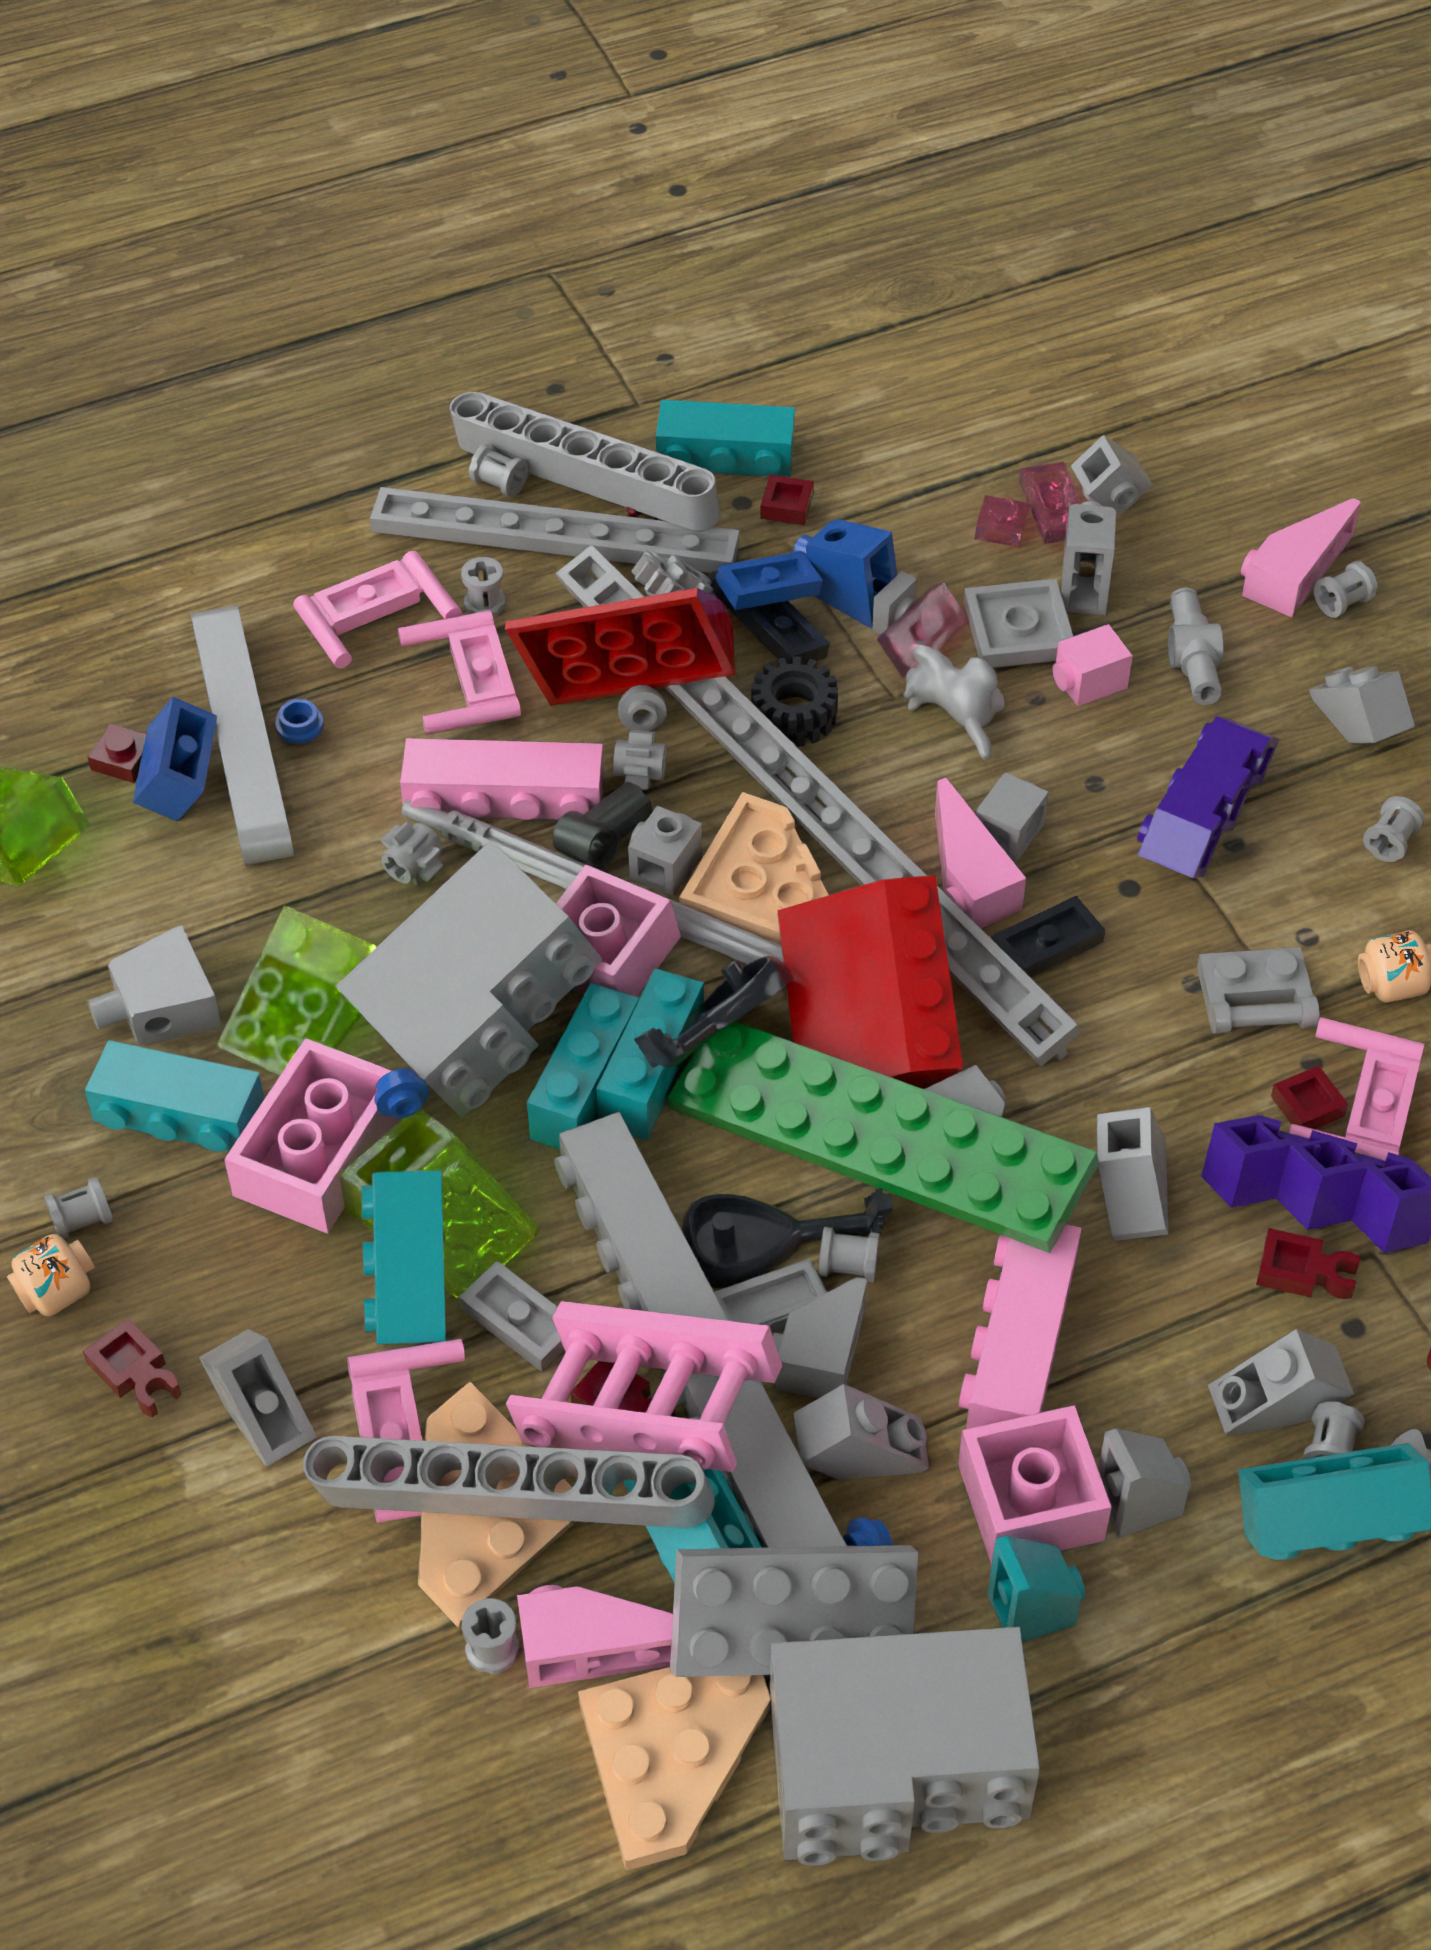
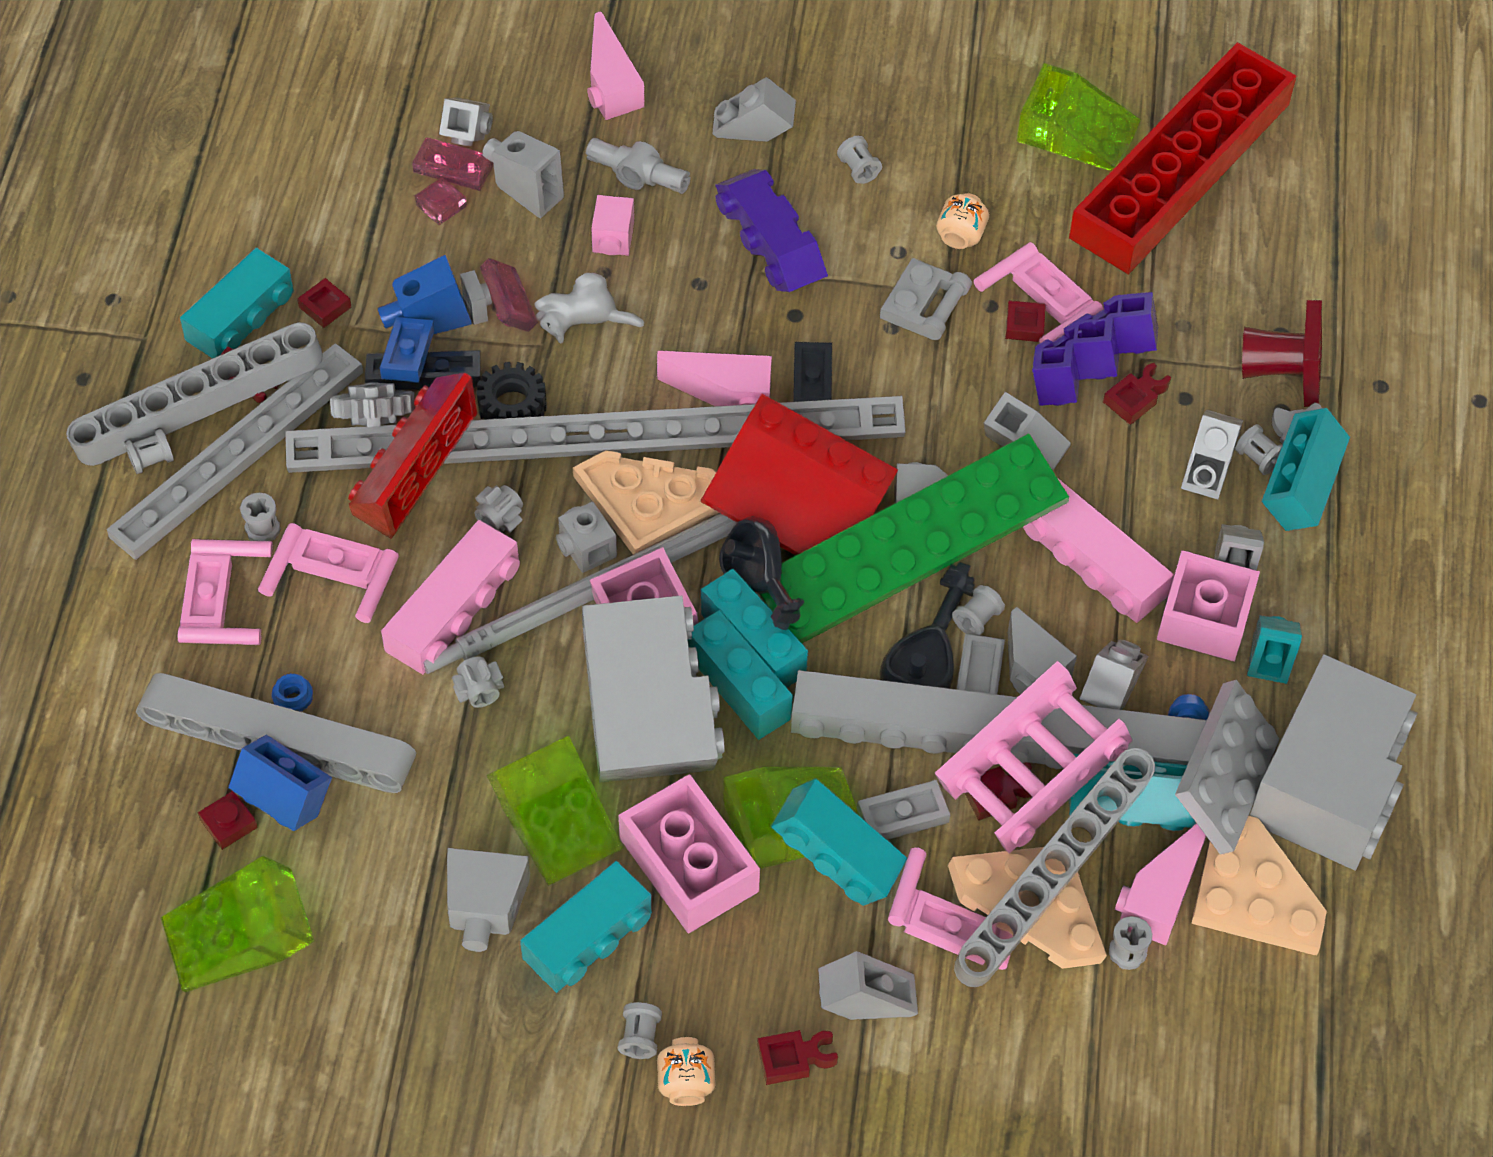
camera: 60 degrees left, 5 degrees up
blue plate [374,1069,429,1118] -> none
pearl dark grey piece [553,781,653,869] -> none
light grey plate [618,685,666,731] -> none
light grey plate [963,579,1074,668] -> none
light grey brick [975,772,1049,863] -> none
light grey bush [1314,561,1378,618] -> none

